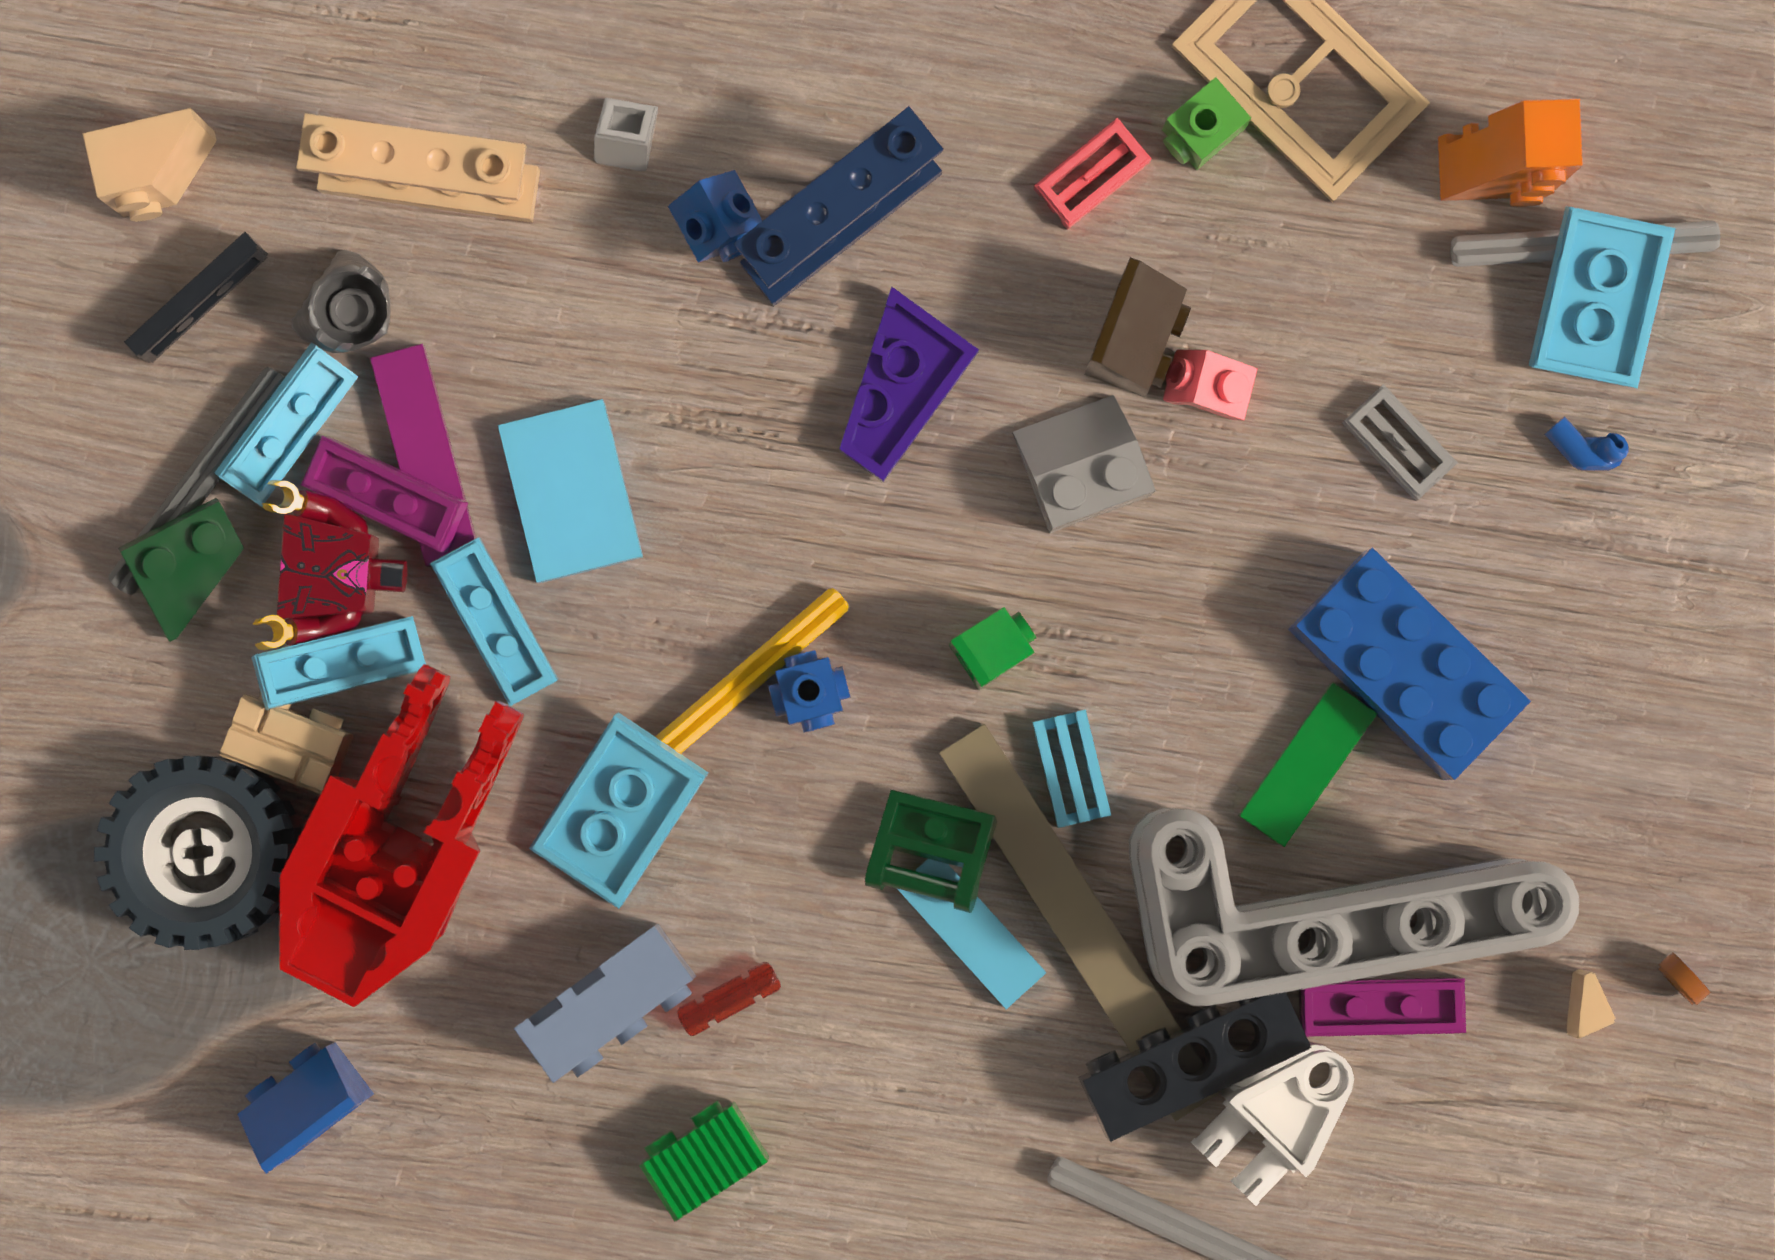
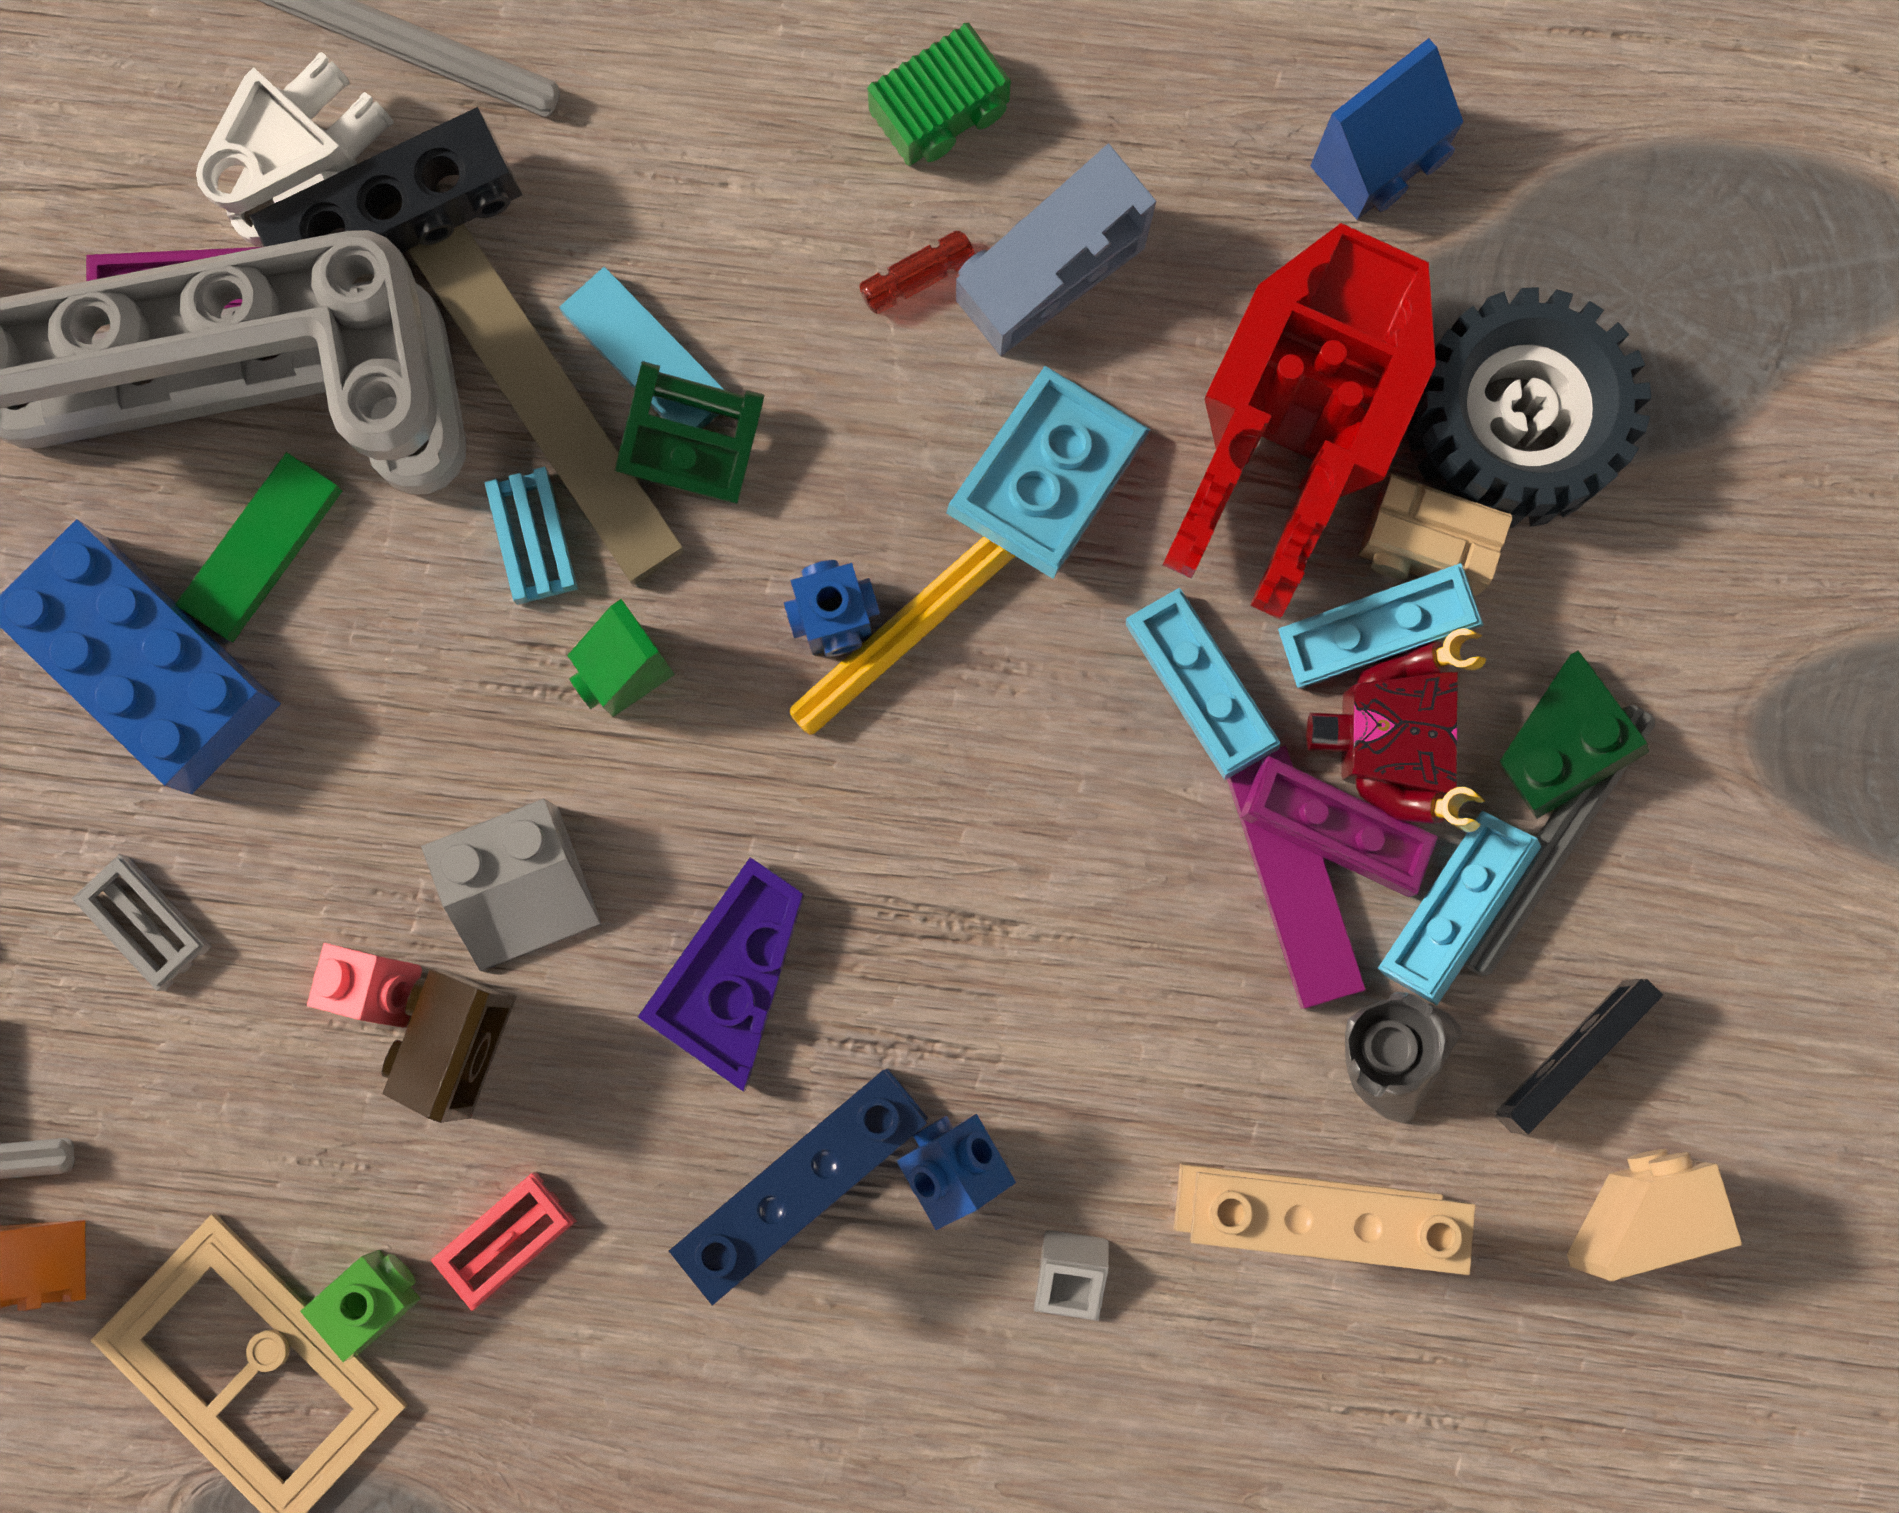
camera: 175 degrees right, 5 degrees down
medium azure tile [498,399,643,584] -> none

